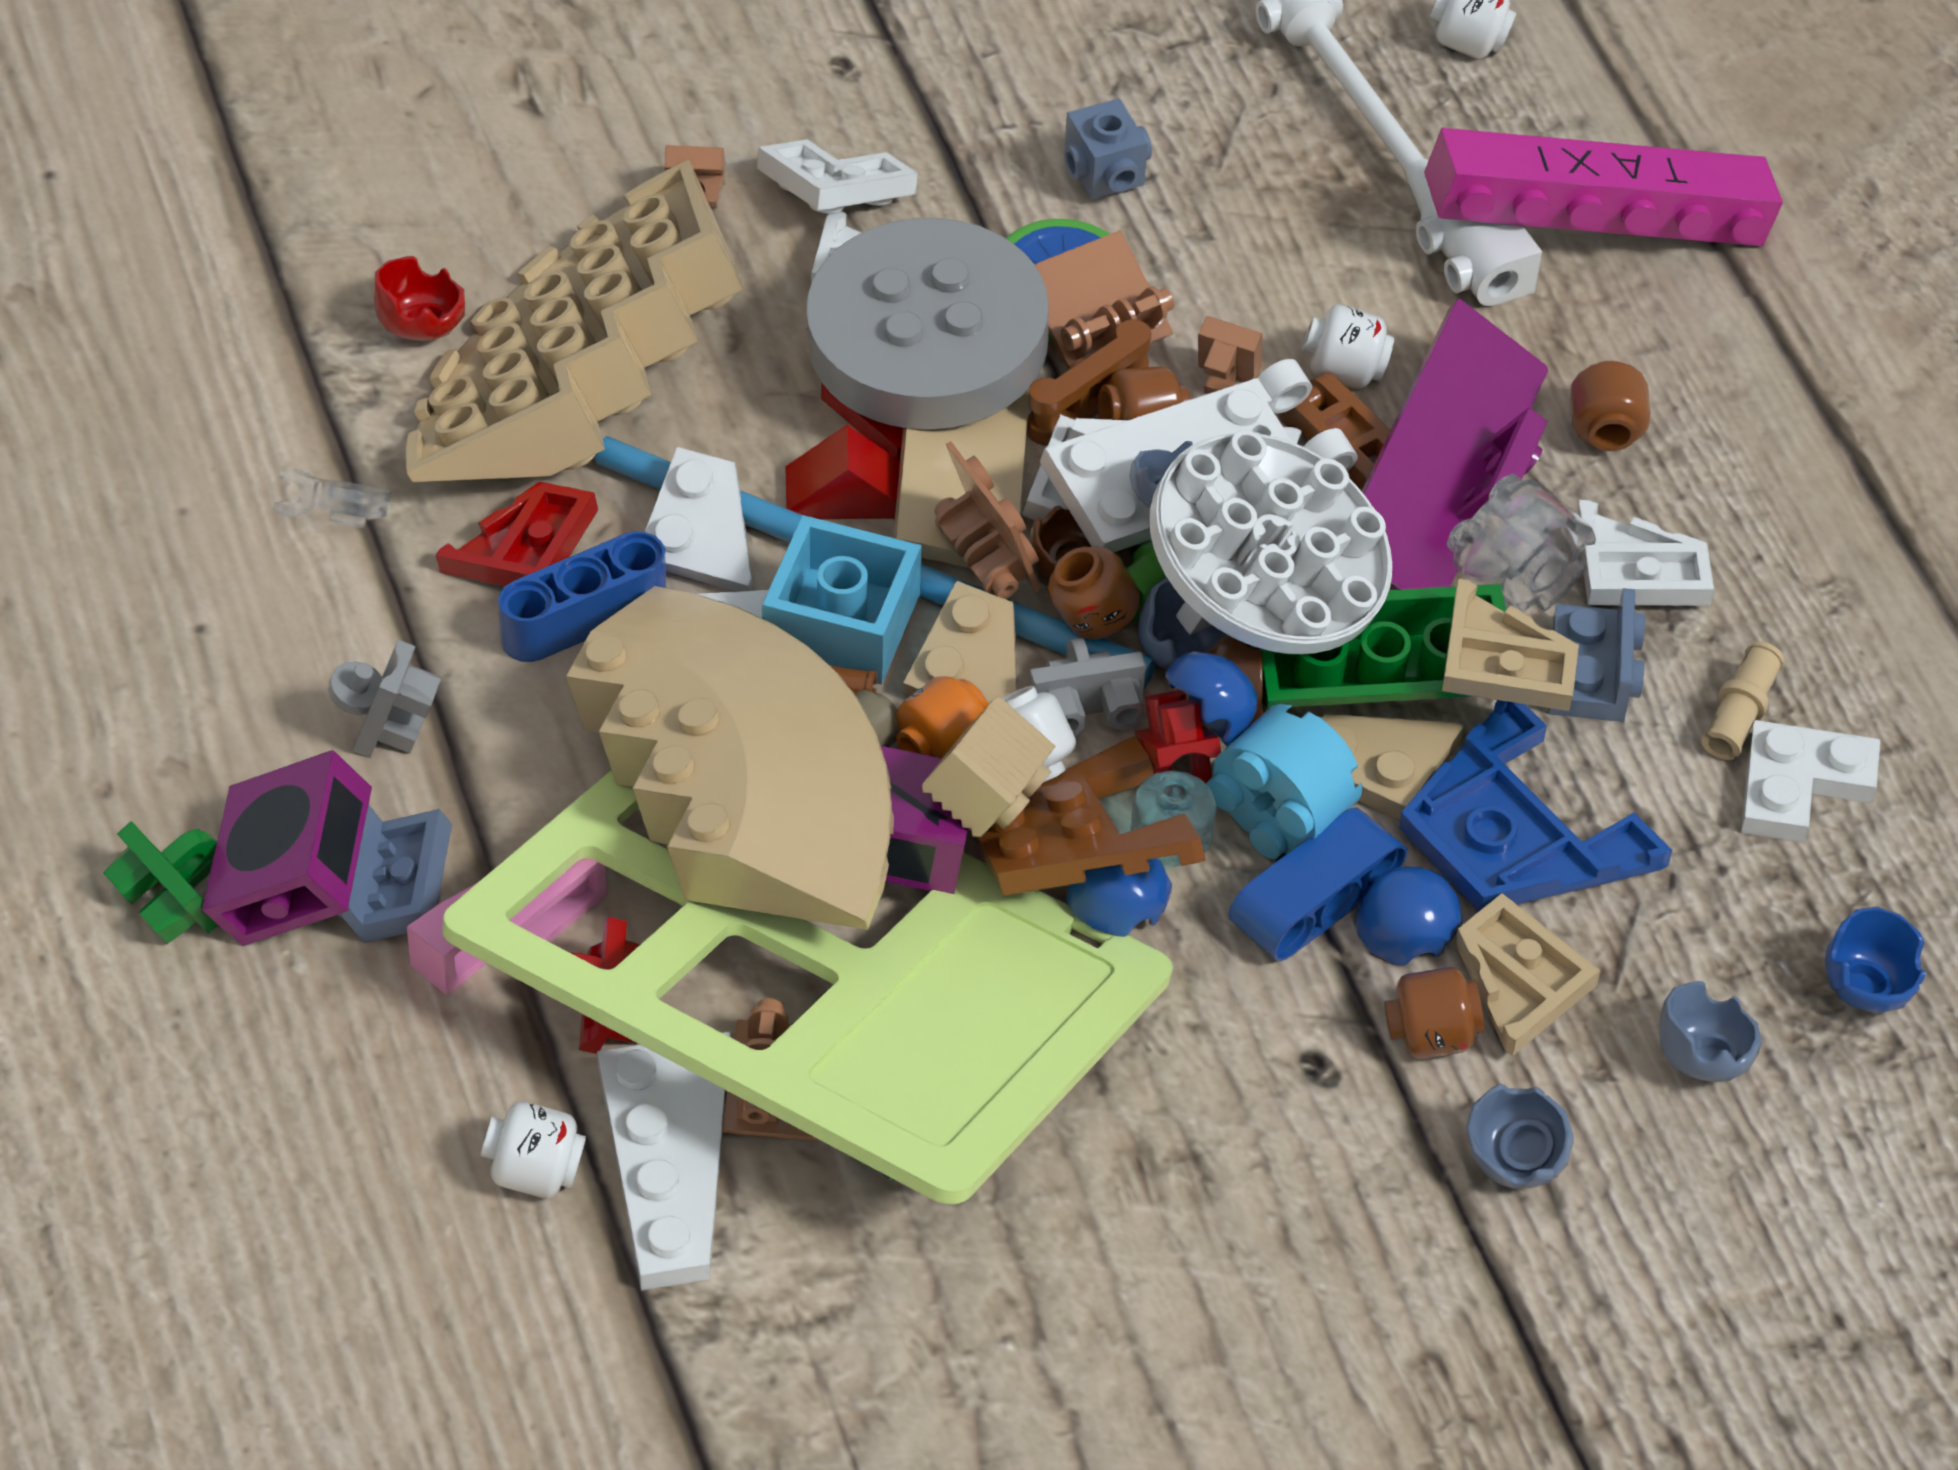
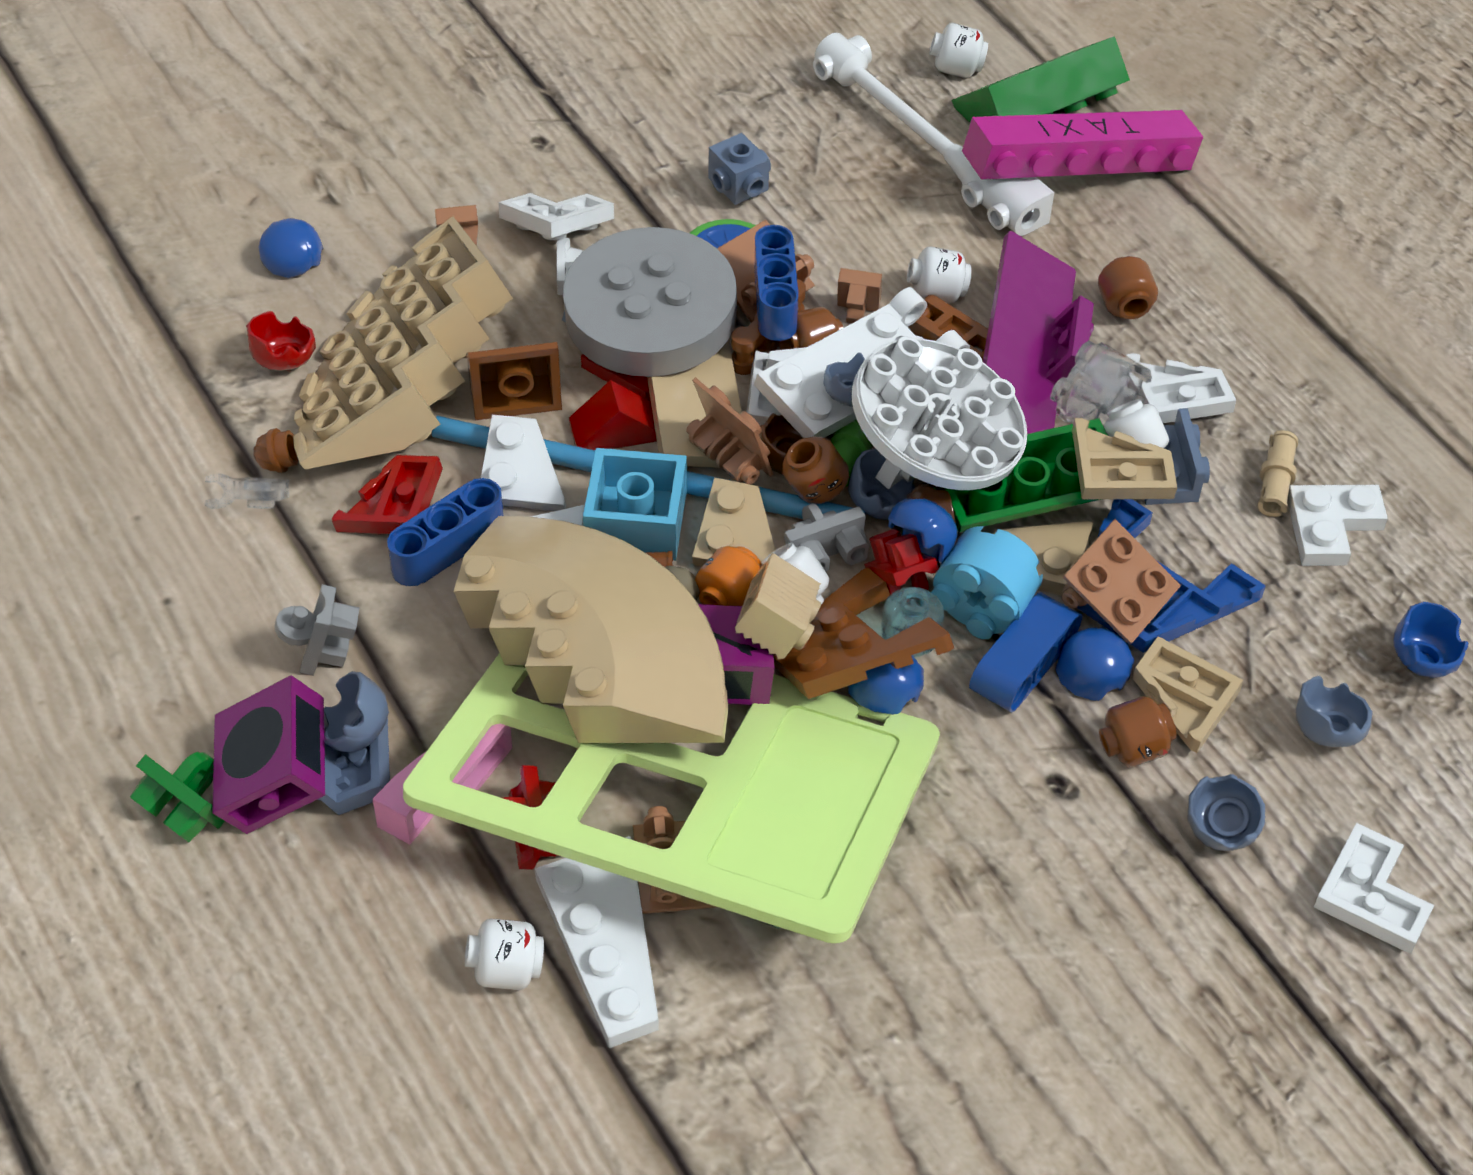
camera: 10 degrees left, 0 degrees up
none -> dark orange plate [253,428,299,473]
none -> blue hair [259,218,324,278]
none -> sand blue hair [324,671,389,752]
none -> dark orange slope [467,342,562,421]
none -> blue beam [754,225,798,341]
none -> green slope [951,36,1130,123]
none -> nougat hinge [1062,519,1181,645]
none -> white head [1103,399,1169,448]
none -> white plate [1314,823,1434,954]

